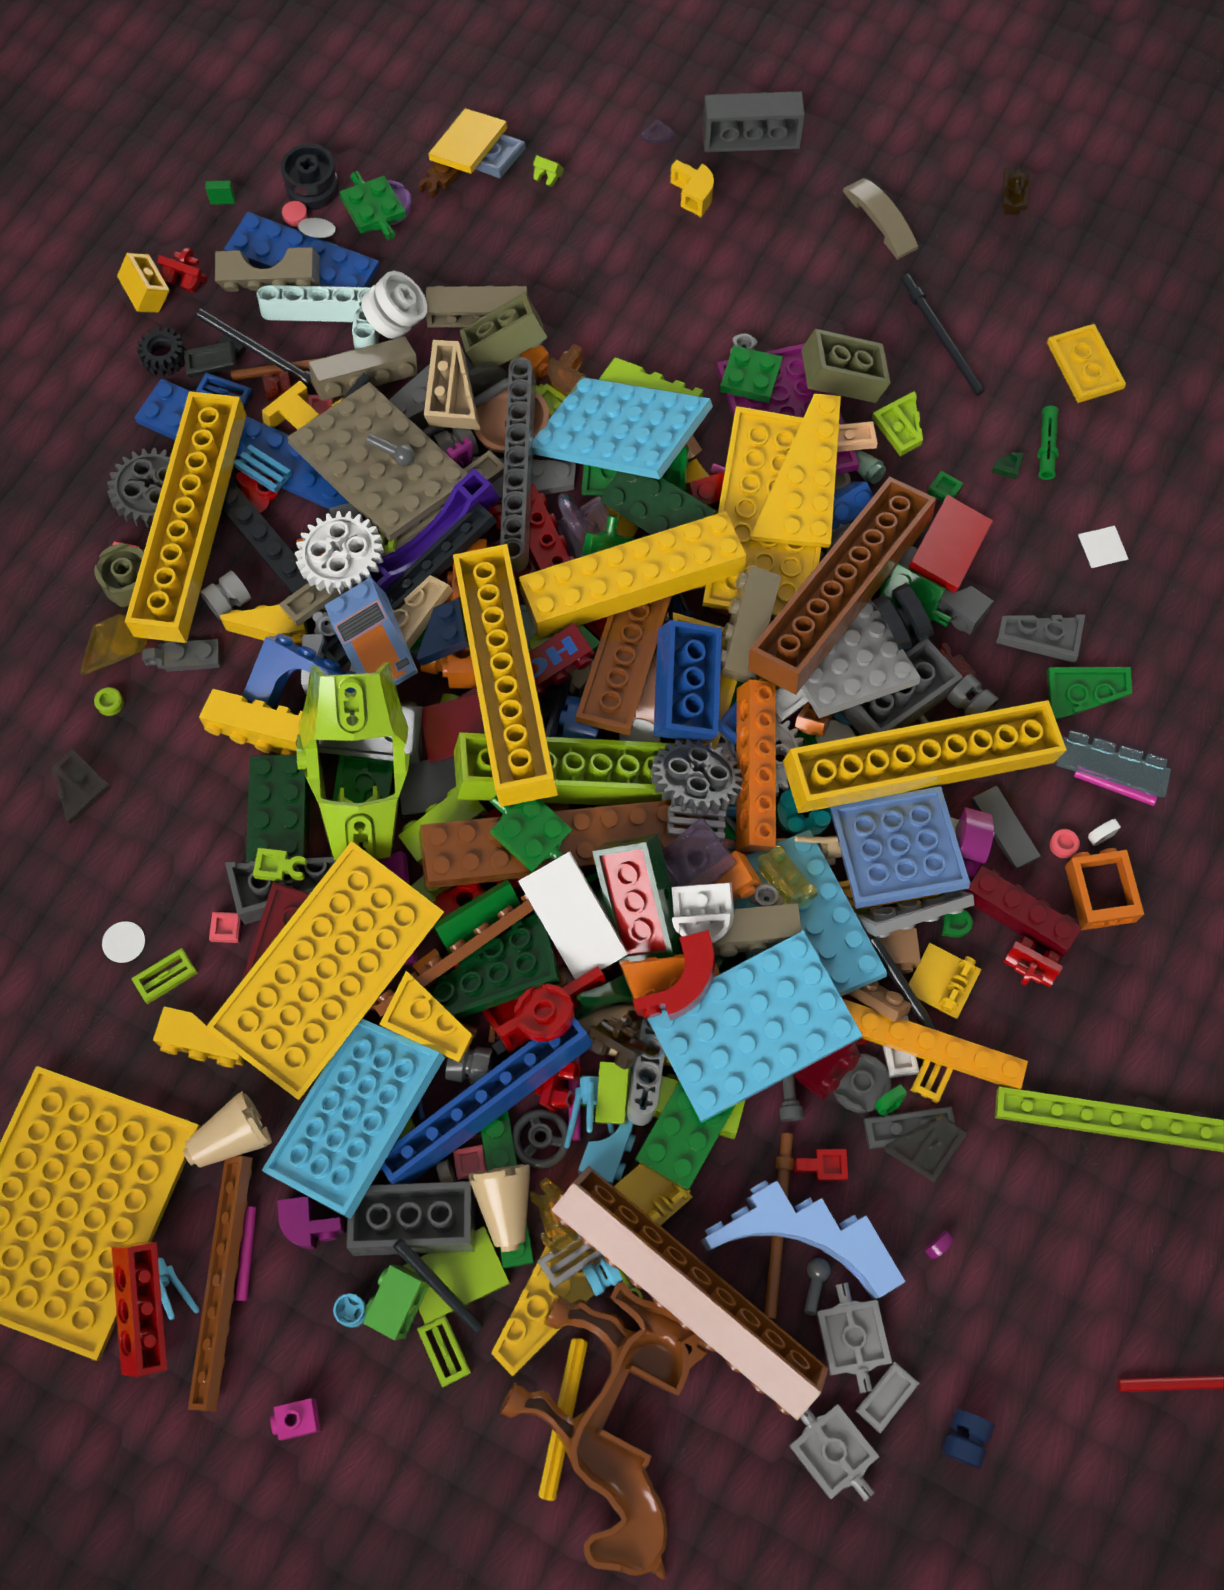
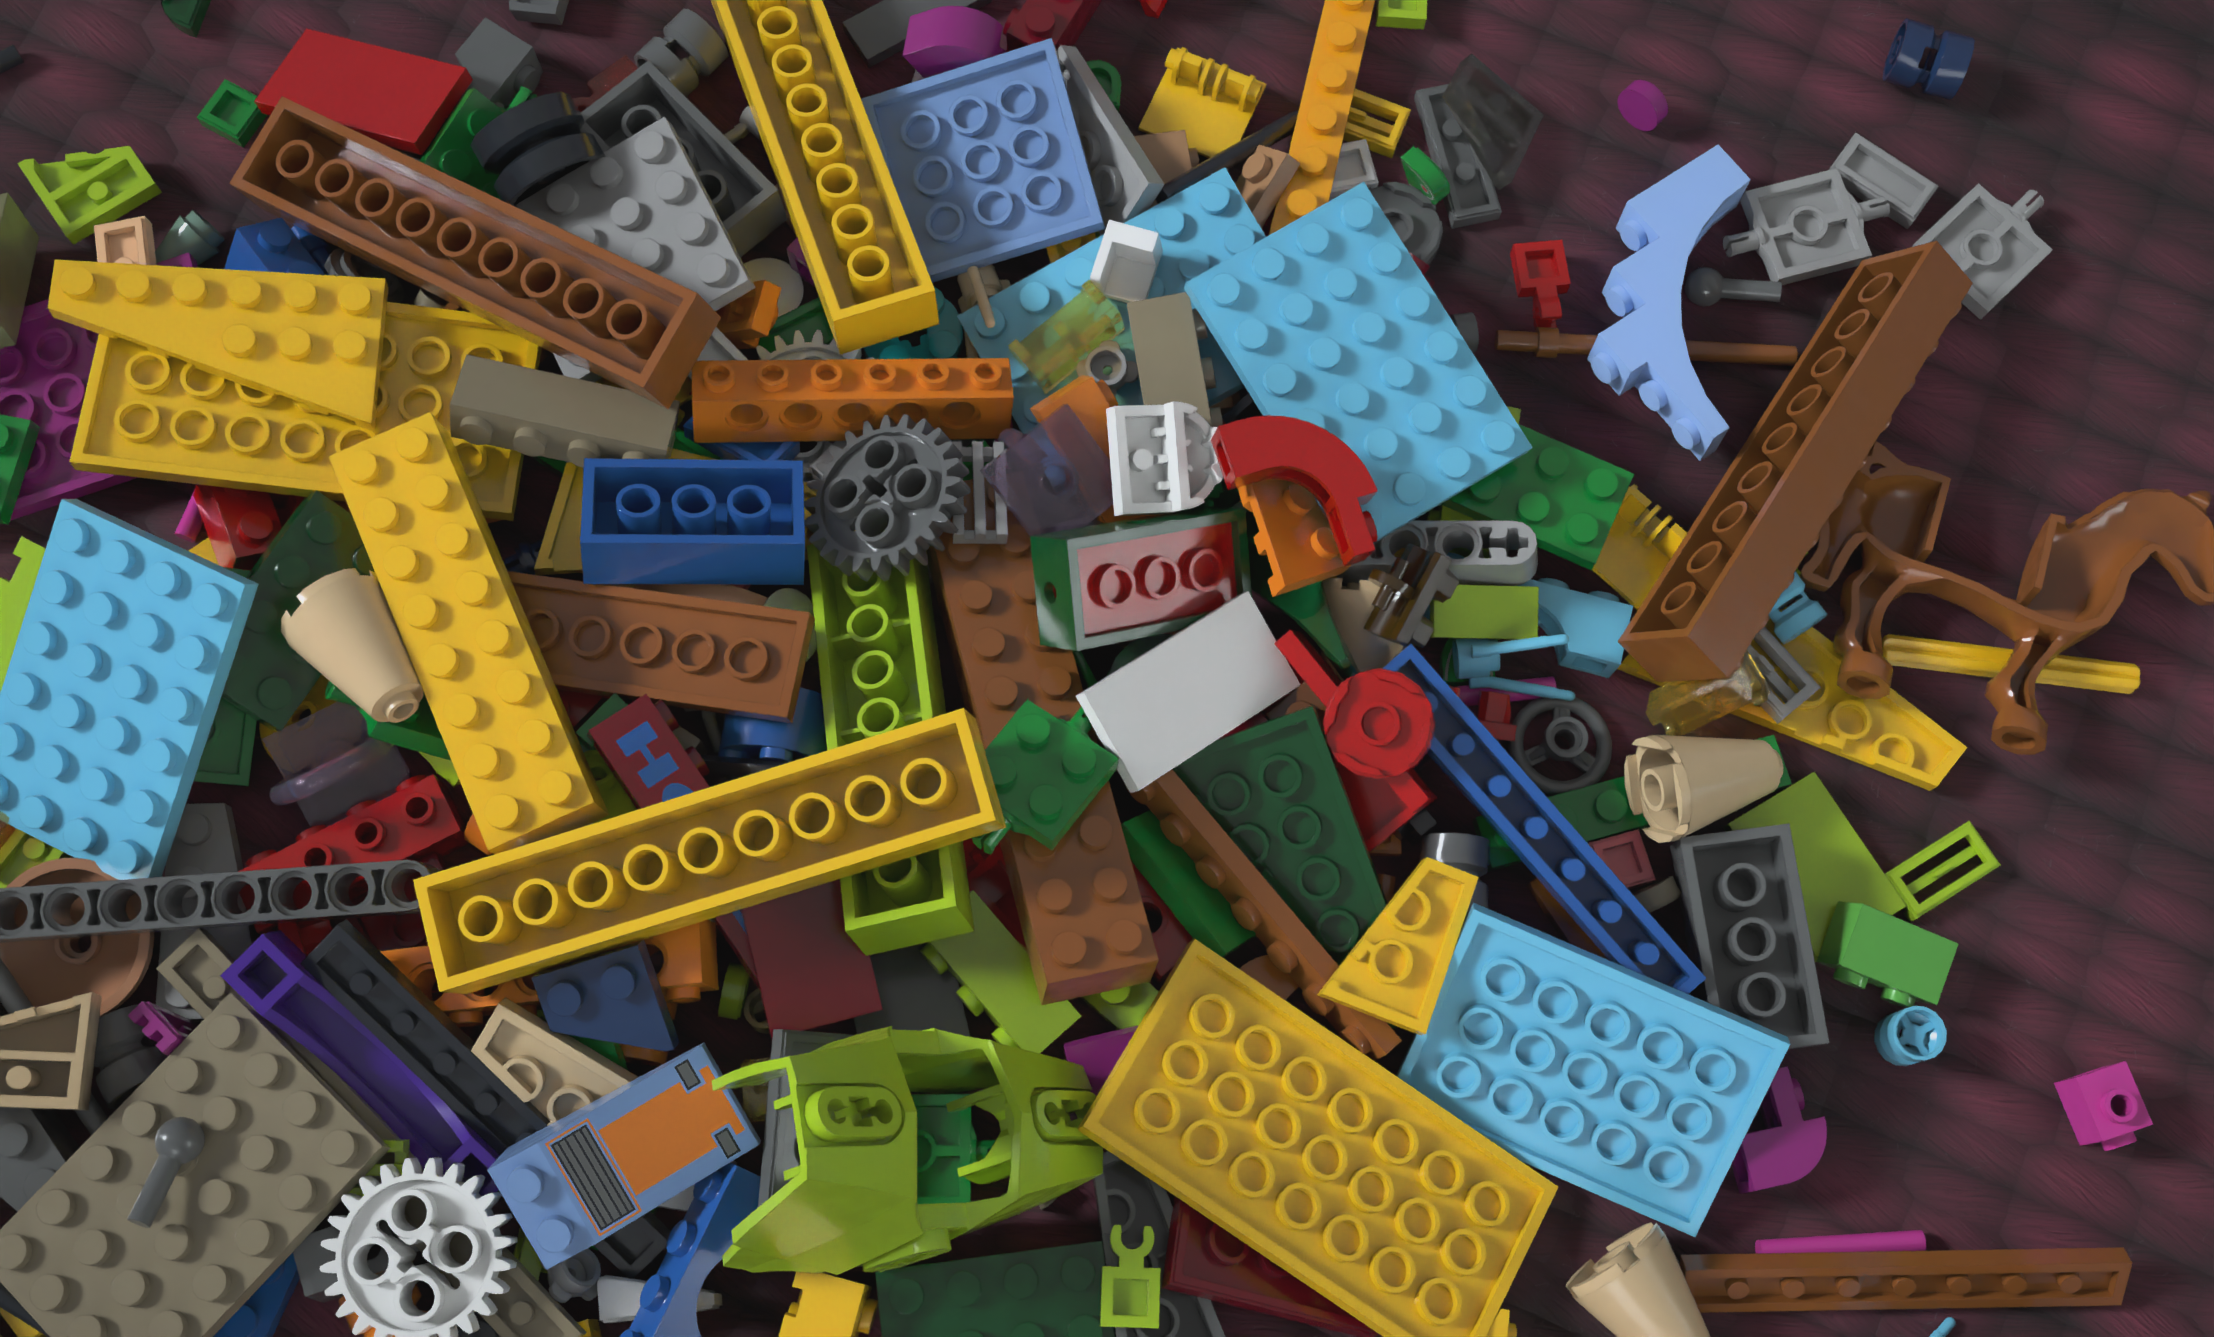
camera: 100 degrees left, 5 degrees up
black bar [393,1238,484,1333] -> none
none -> tan cone [281,568,424,723]
none -> white panel [1090,220,1163,303]

